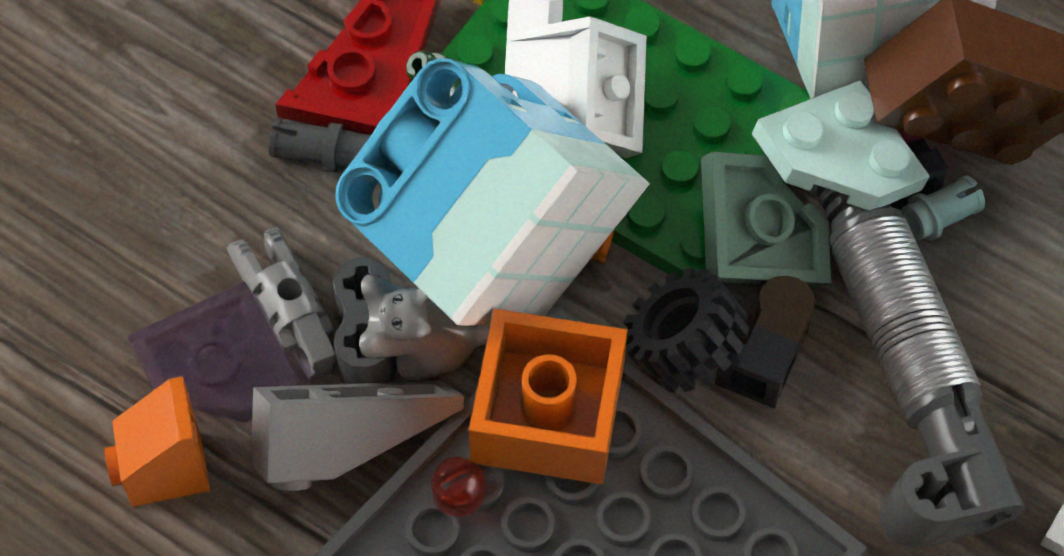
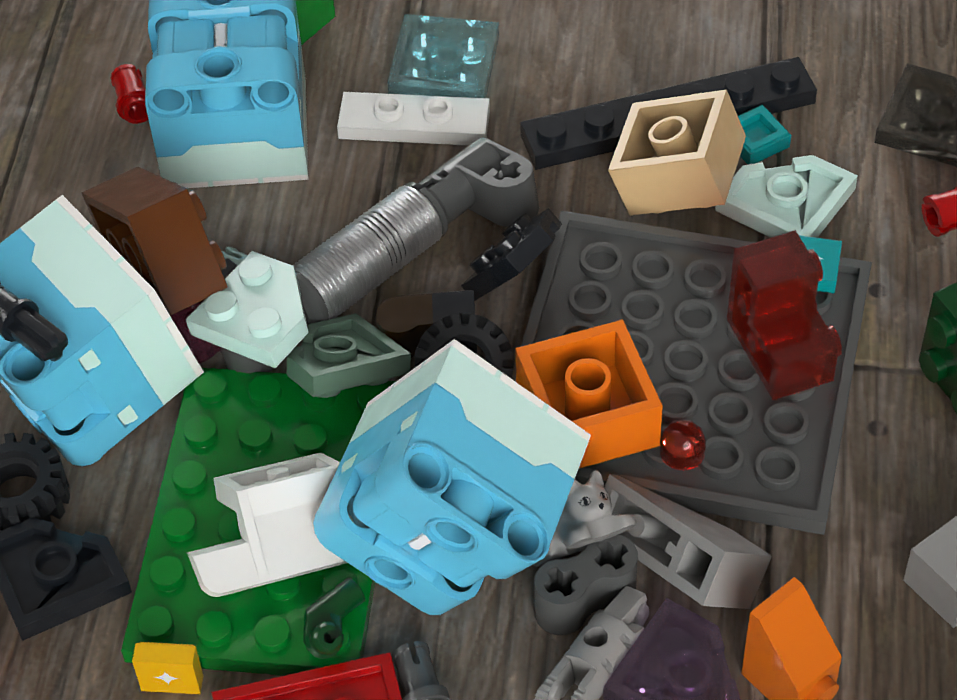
camera: 115 degrees left, 10 degrees down
none -> black plate [461,208,562,301]

